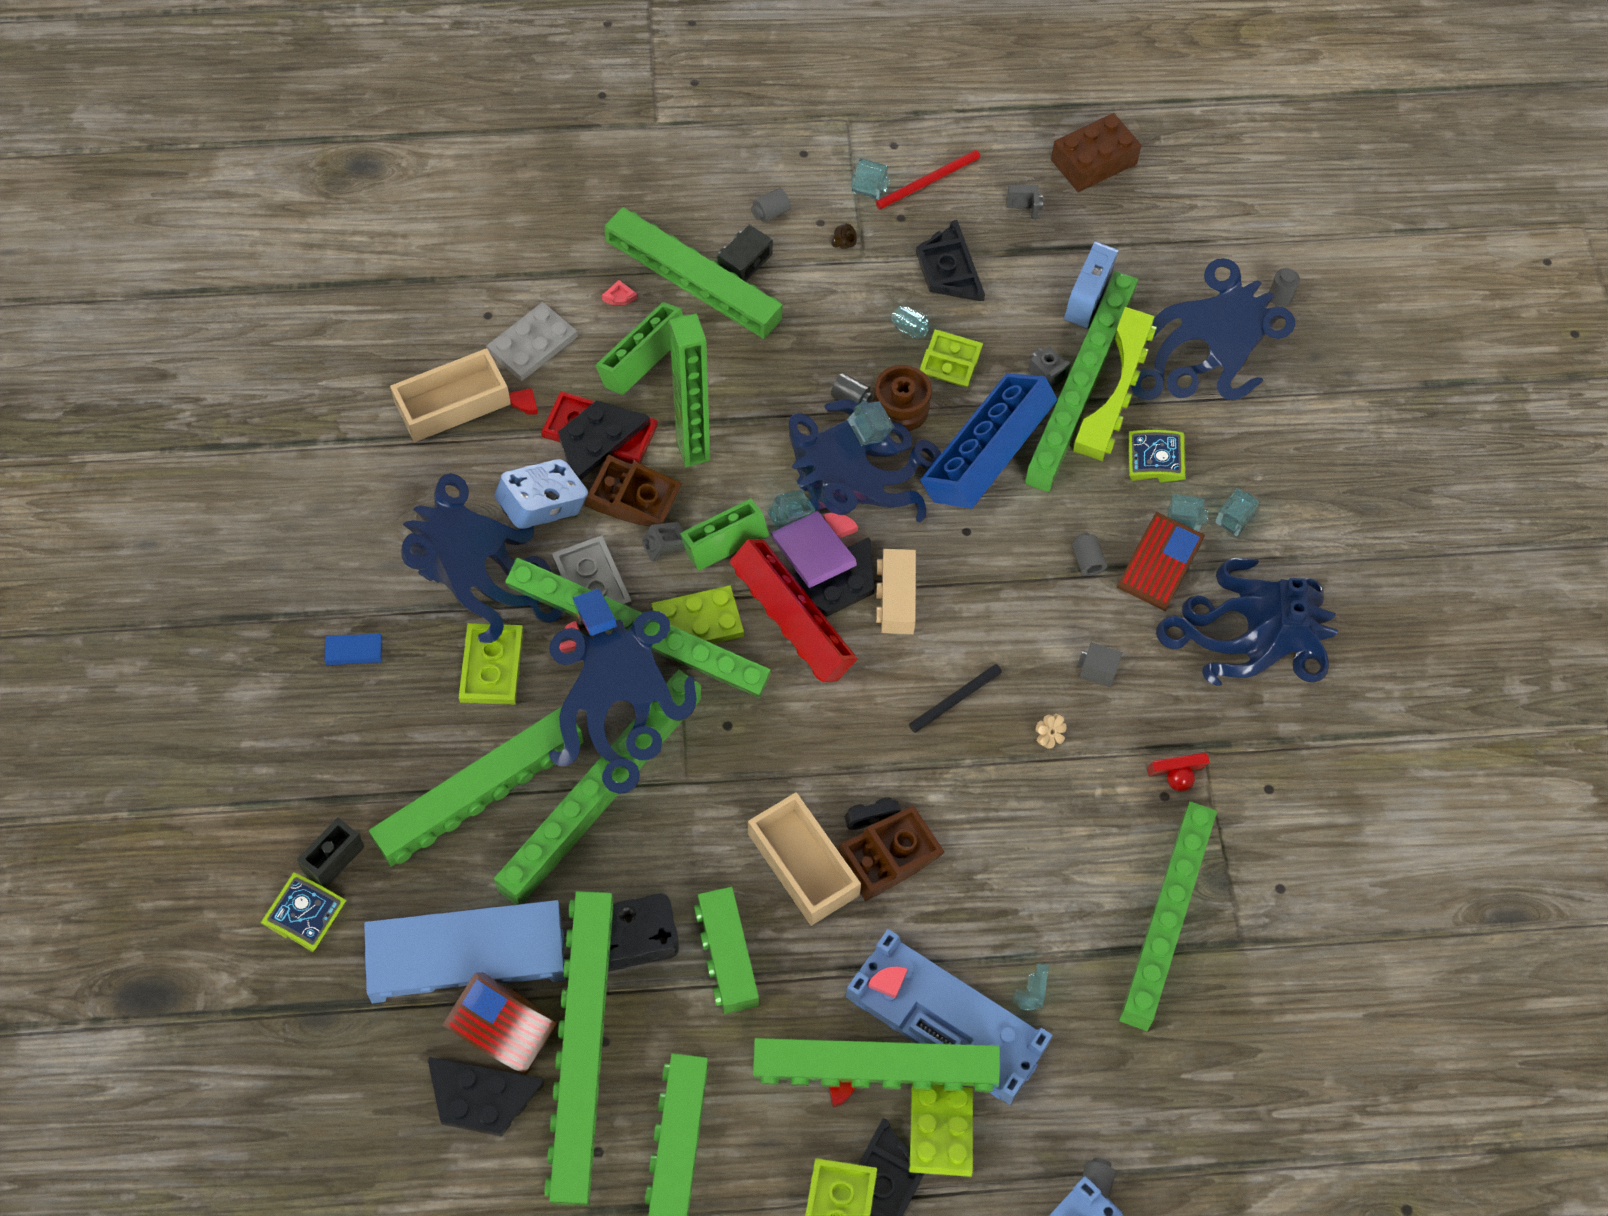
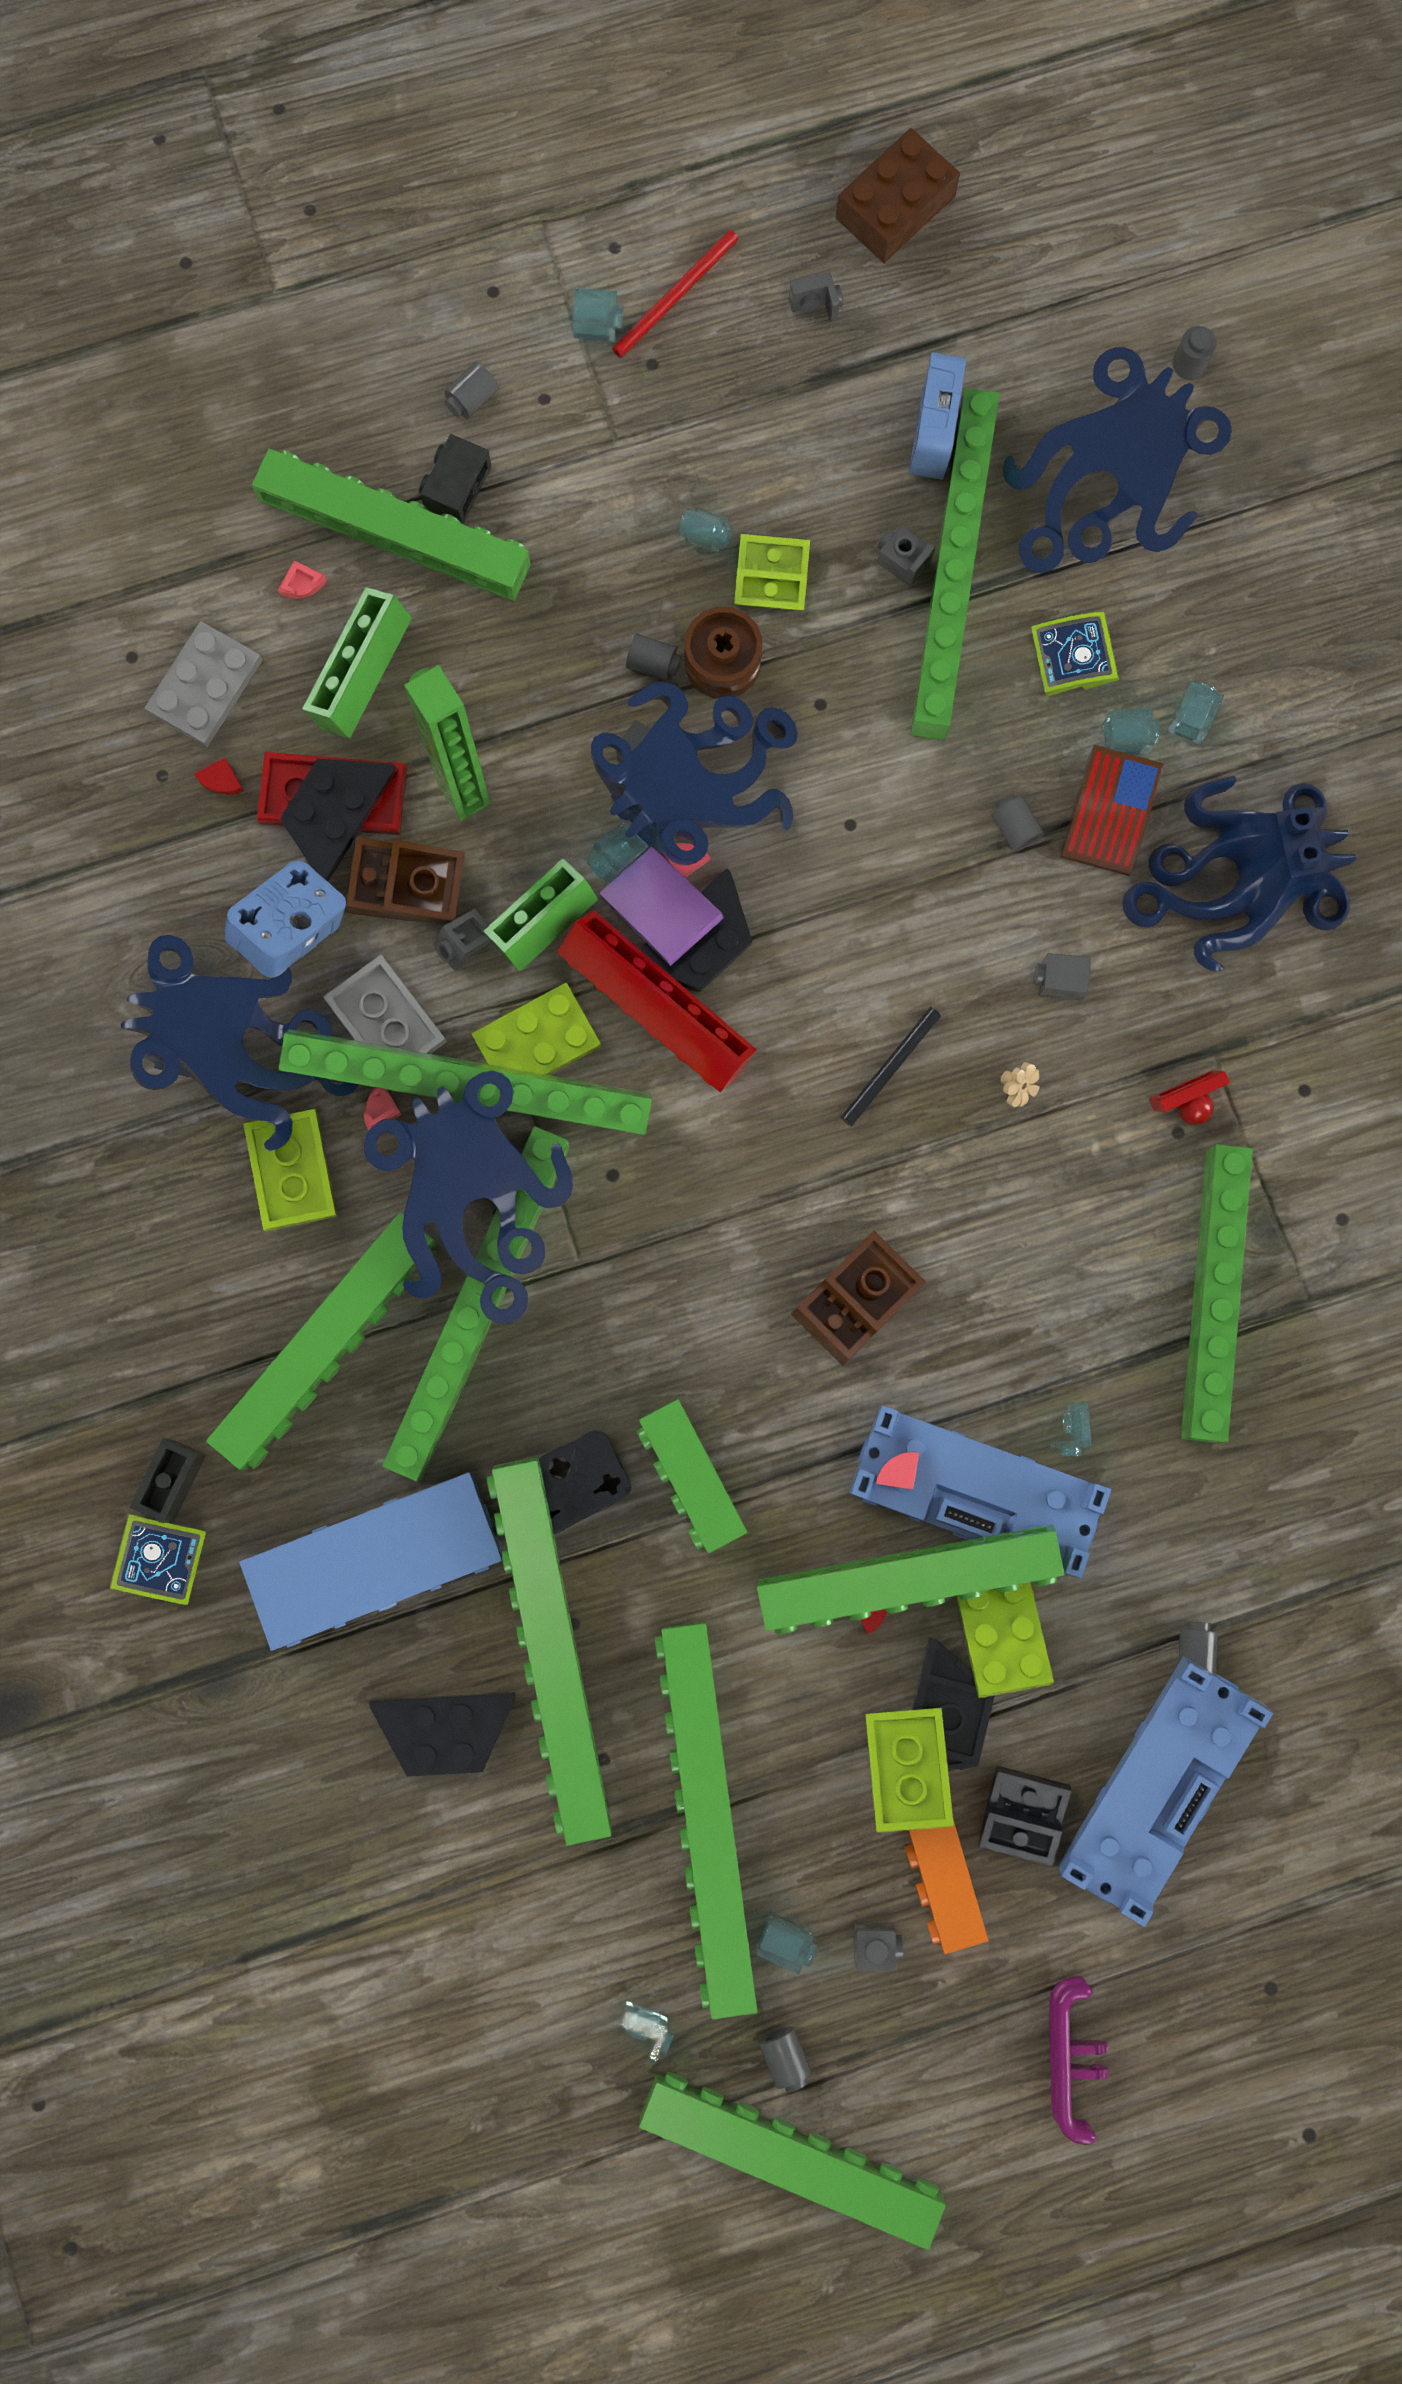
camera: 15 degrees left, 20 degrees up
blue tile [325,633,383,665] -> none
tan piece [390,348,511,443] -> none
slope [443,972,559,1074] -> none
blue tile [573,588,617,636] -> none
tan piece [748,792,861,926] -> none
dark brown tile [831,223,857,250] -> none
black plate [844,797,902,830] -> none
clear light blue brick [847,401,894,446] -> none
tan brick [876,549,916,634] -> none
black wing [916,220,985,301] -> none
blue brick [920,373,1058,509] -> none
lime arch [1073,307,1157,461] -> none

